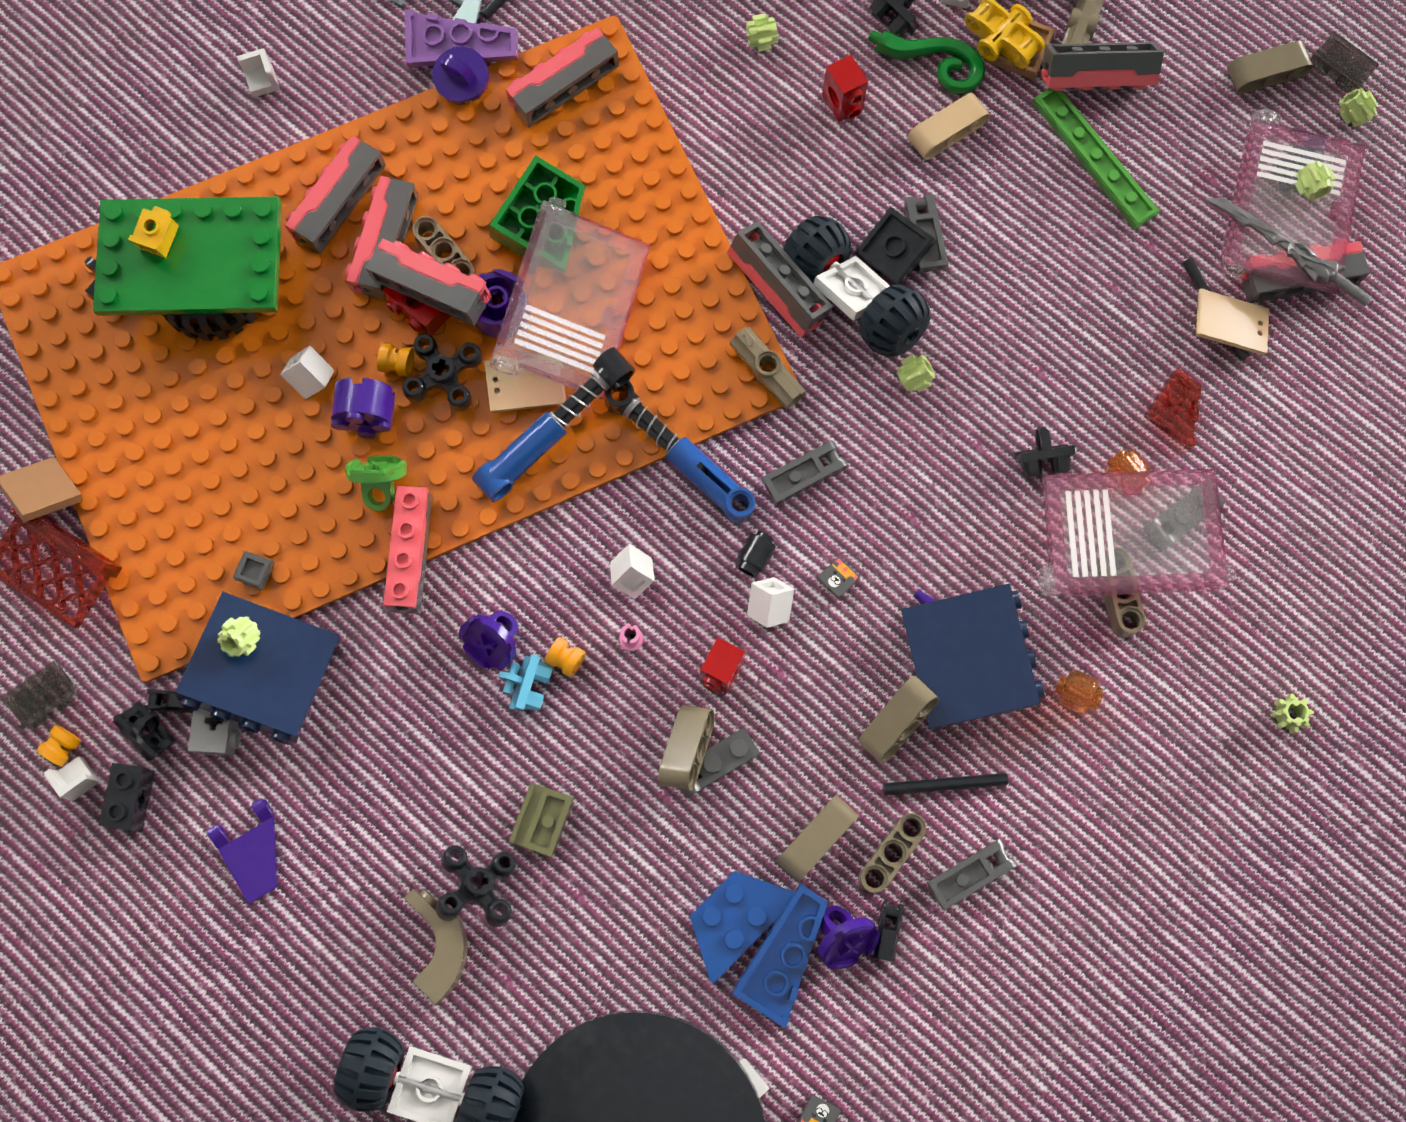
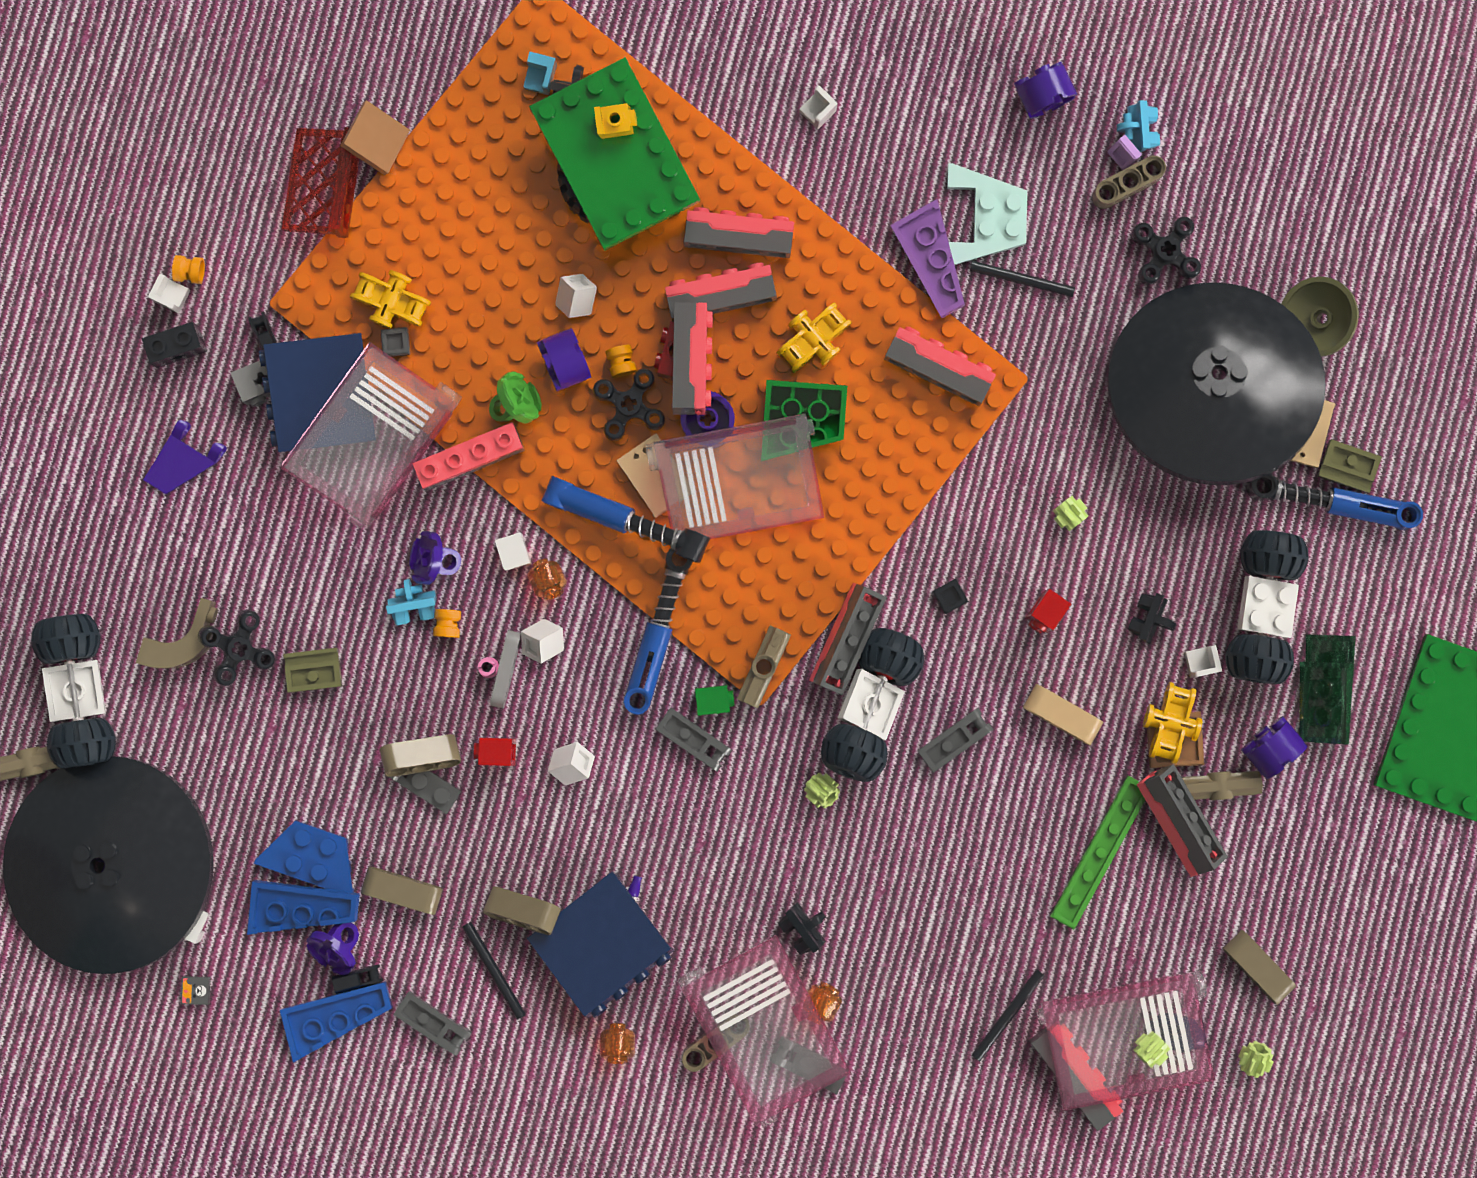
camera: 60 degrees right, 10 degrees up
clear smoke bracket [0,660,78,731] -> none
black hips [112,701,176,761] -> none
yellowish green gear [217,616,260,657] -> none
dark tan beam [412,216,476,276] -> none
dark purple tile [432,46,490,105] -> none
black brick [736,531,776,578] -> none
dark grey tile [817,556,860,600] -> none
black plate [854,206,936,285] -> none
dark tan beam [858,813,926,894] -> none
green plant [868,30,985,94] -> none
clear red wing [1143,368,1202,449] -> none
container [1196,288,1269,355] -> none
flat silver sword [1205,198,1373,307] -> none
clear smoke bracket [1311,31,1379,92] -> none
none -> clear door [280,342,462,528]
none -> blue wing [280,981,393,1063]
none -> yellow axle [350,270,431,329]
none -> light grey beam [490,630,521,709]
none -> white panel [495,532,532,571]
none -> medium azure panel [524,52,557,95]
none -> clear orange head [528,558,567,600]
none -> green brick [695,685,735,716]
none -> yellow axle [776,302,852,373]
none -> black tile [932,578,969,615]

